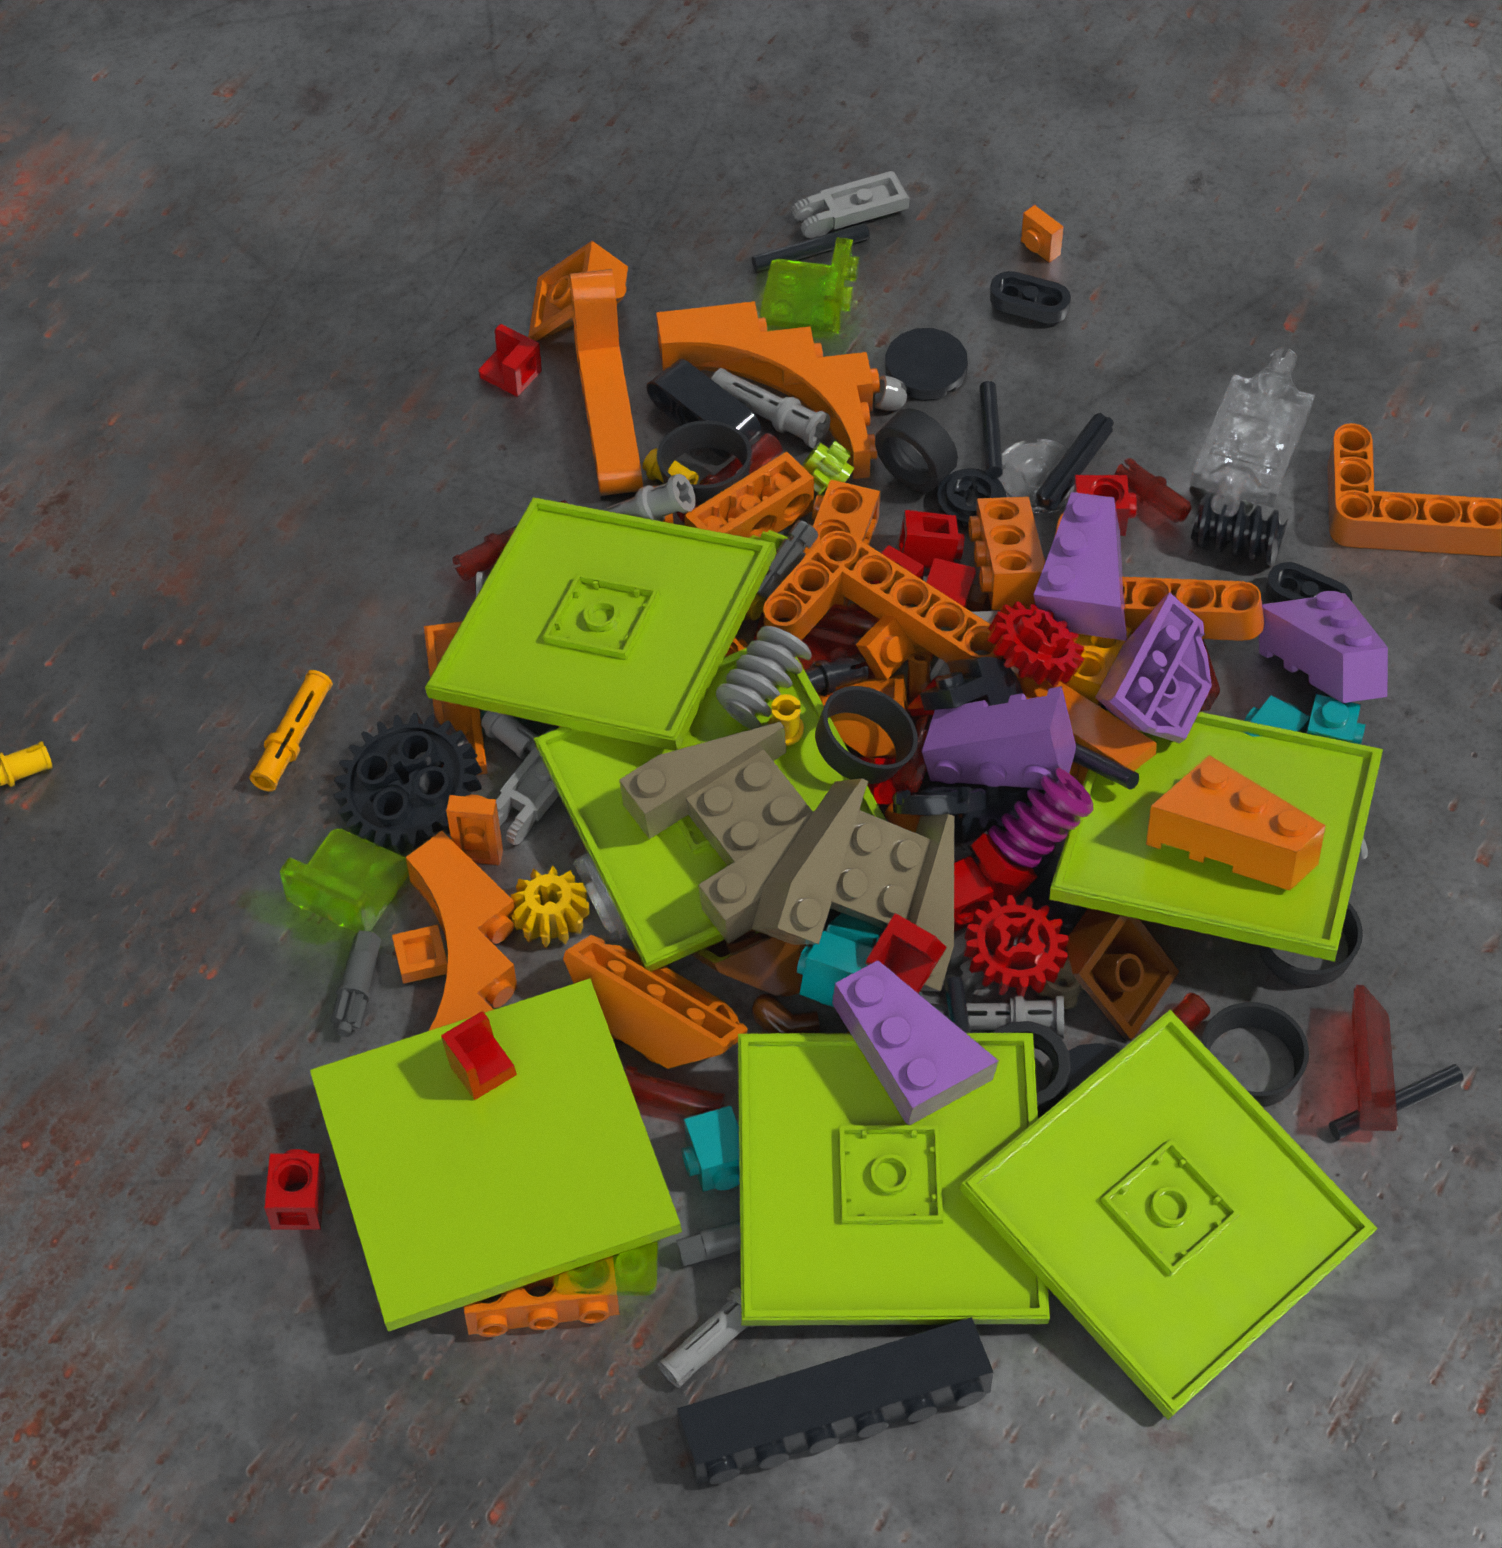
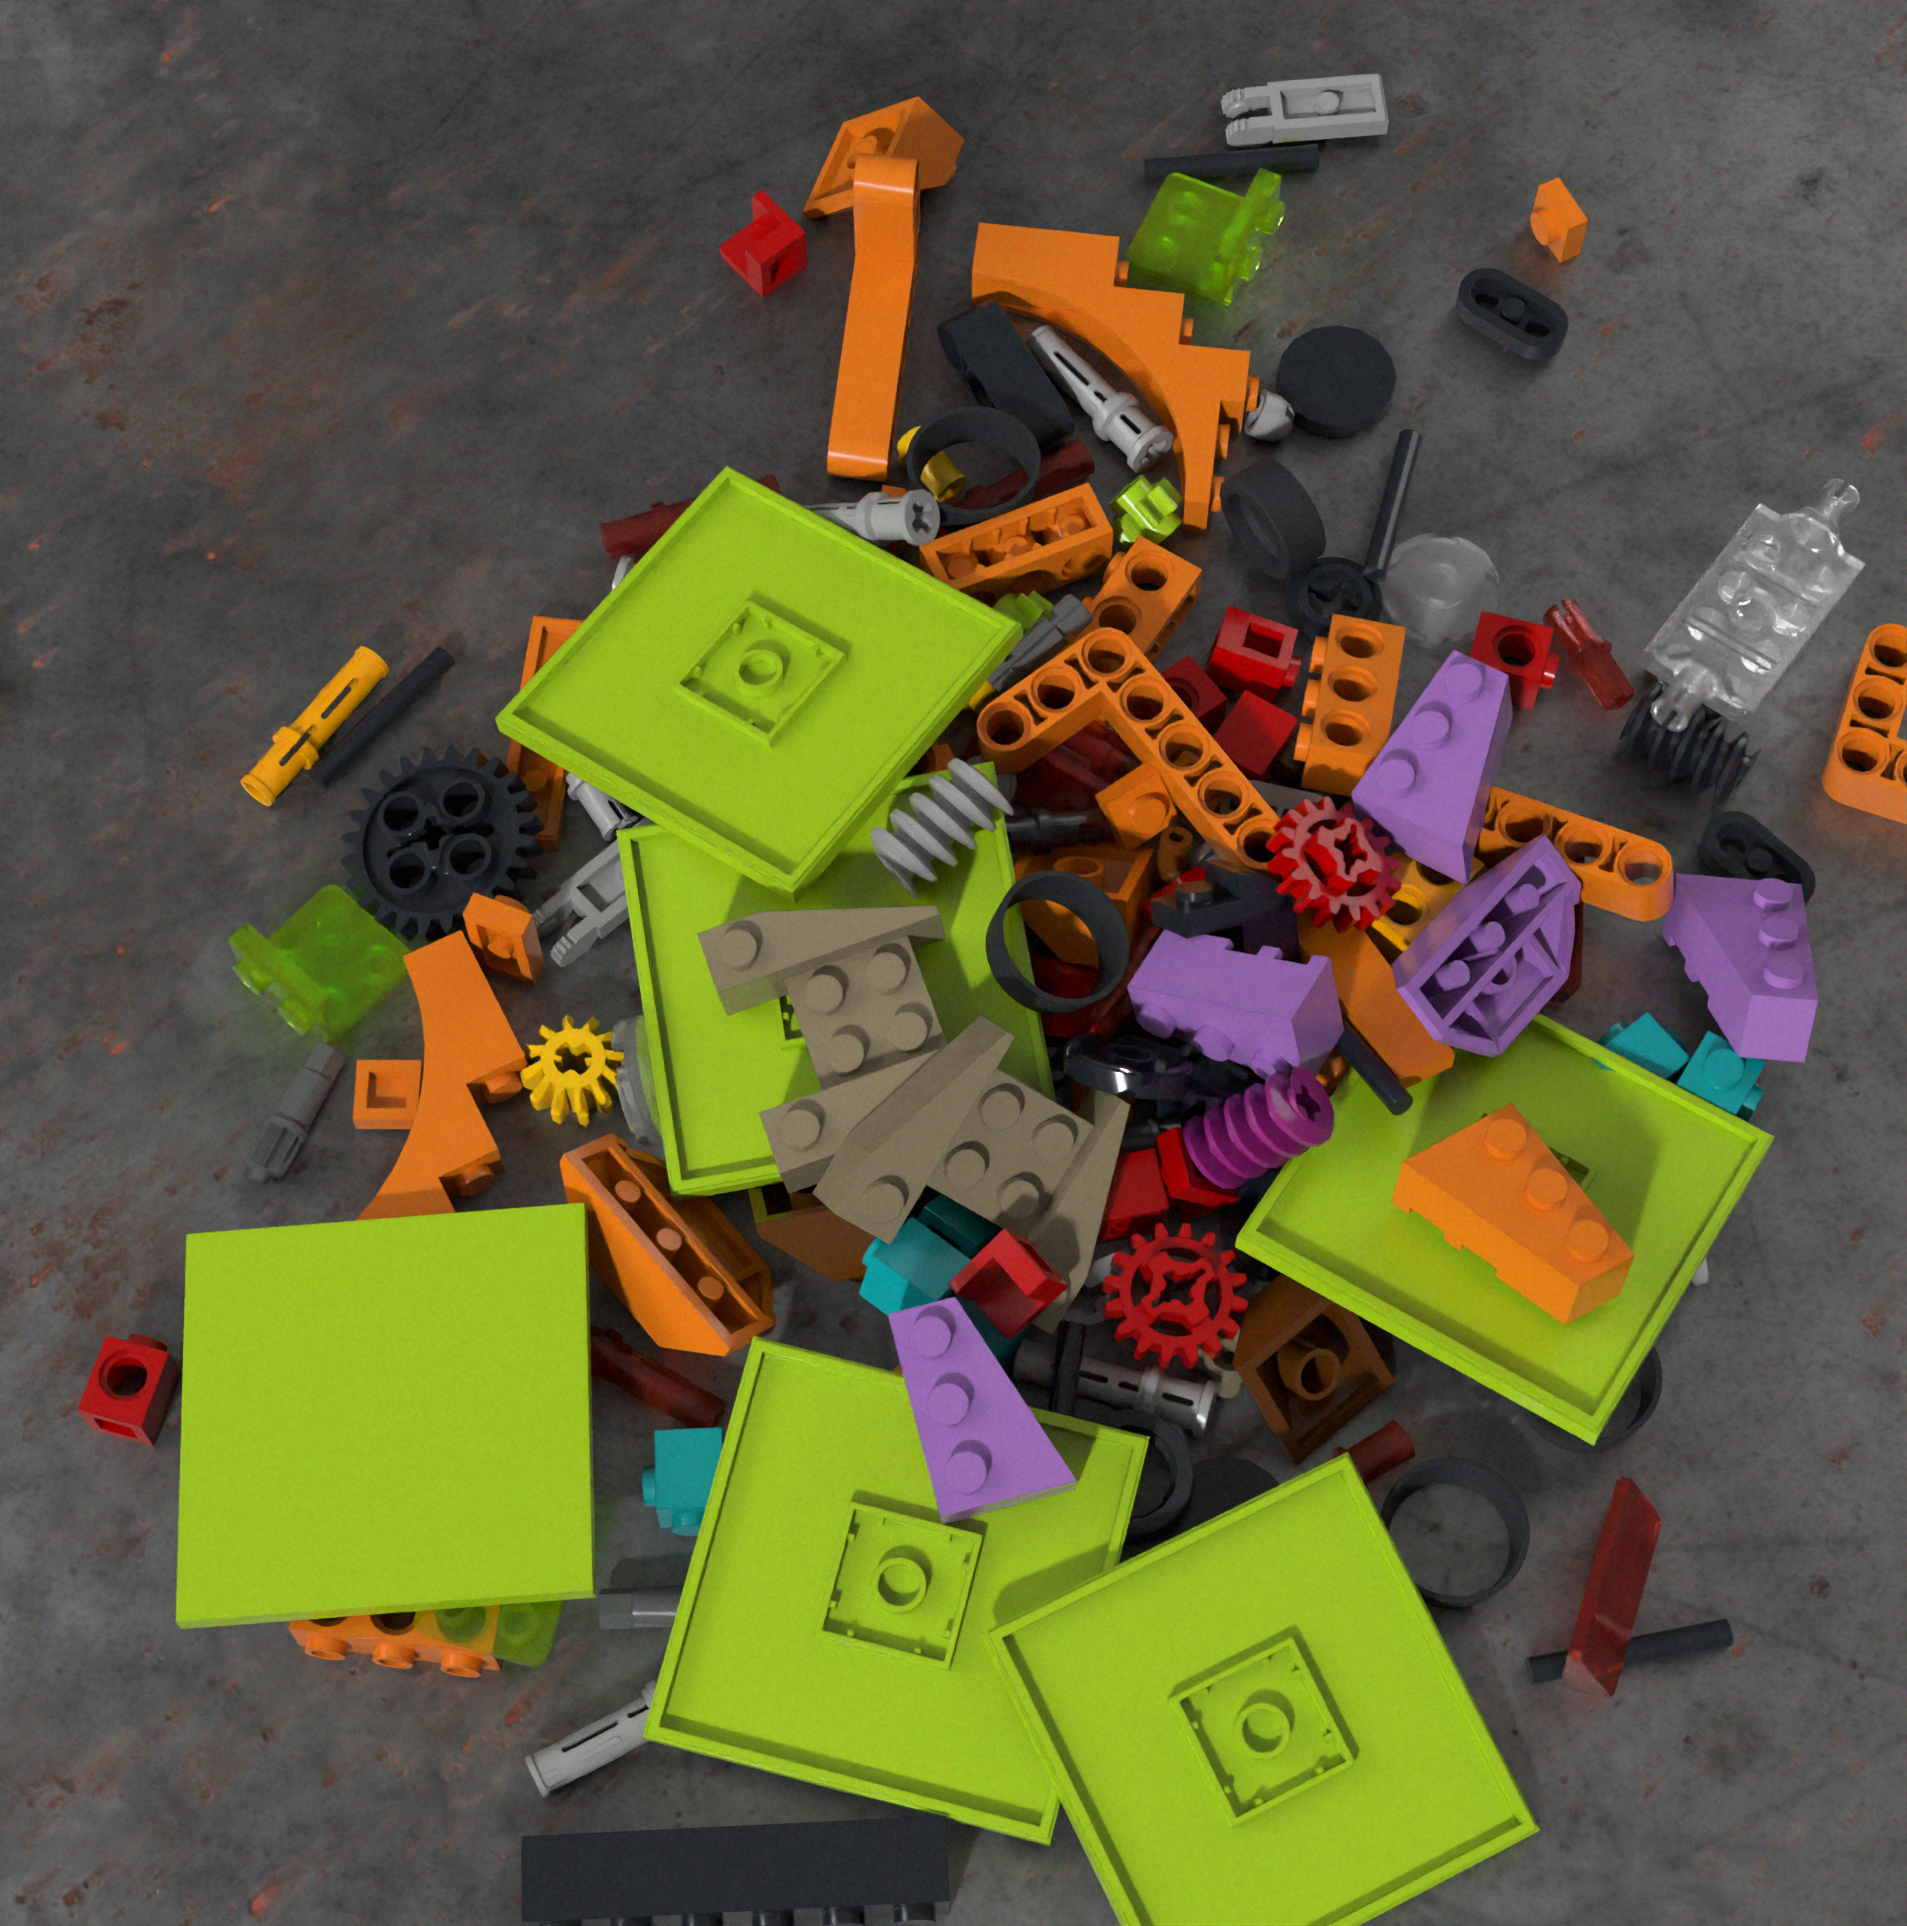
camera: 15 degrees right, 10 degrees up
red panel [441,1011,517,1100] -> none
reddish brown arm [752,994,820,1034] -> none
yellow pin [768,694,804,746] -> none
black axle [1035,413,1114,511] -> none
none -> black bar [307,646,455,789]

